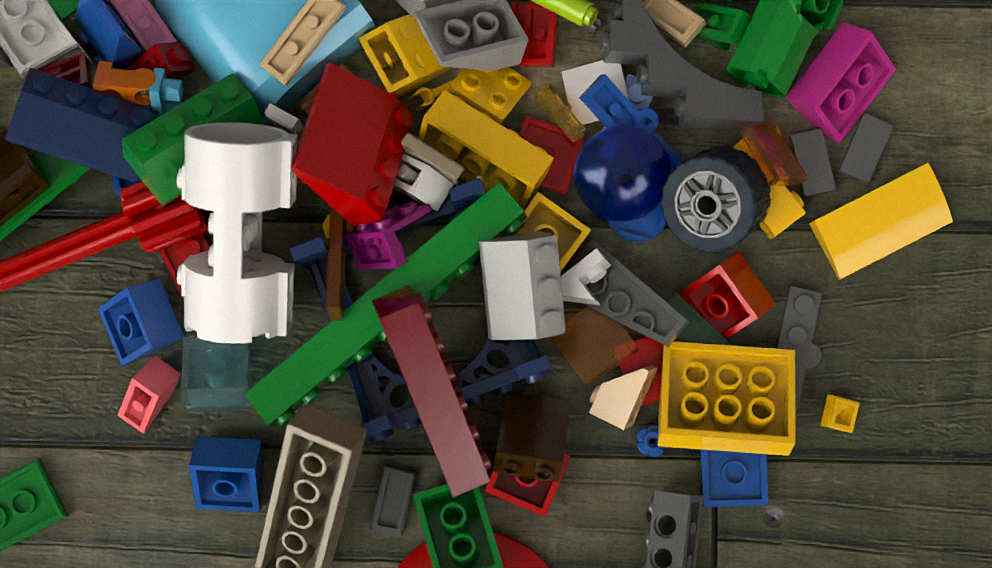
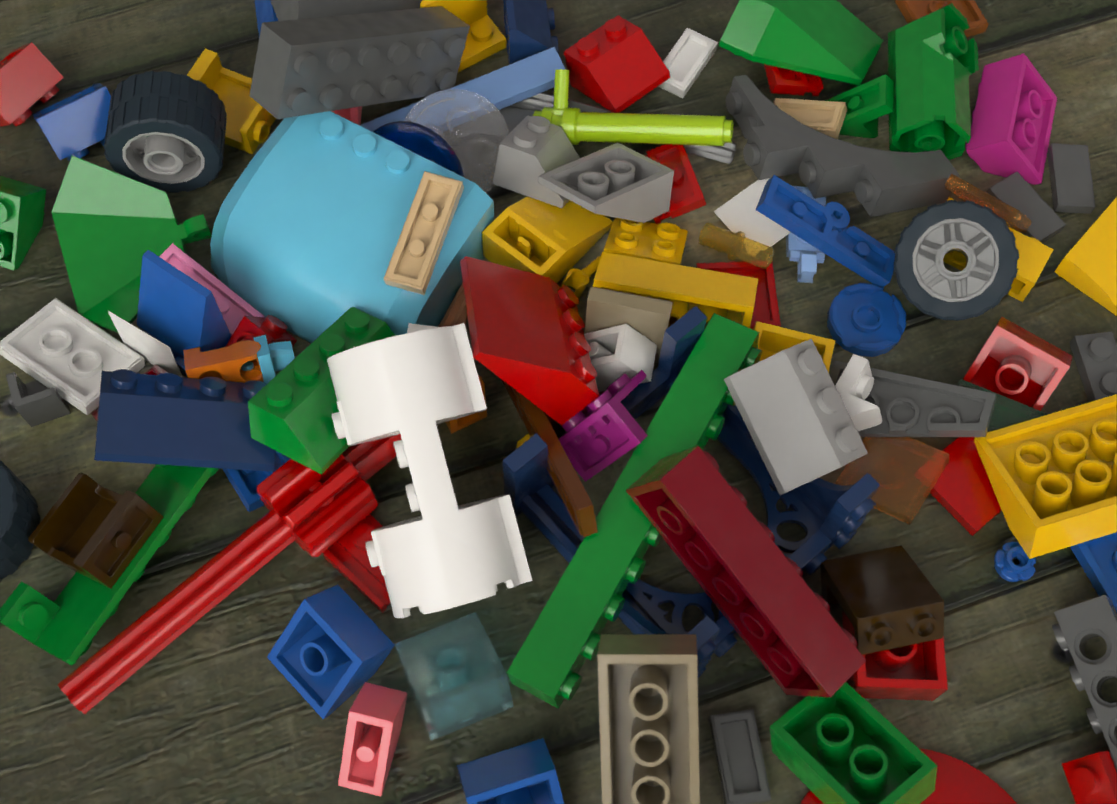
camera: 30 degrees left, 20 degrees down
clear blue dish [574,125,671,221] -> none
tan slope [589,365,658,430] -> none

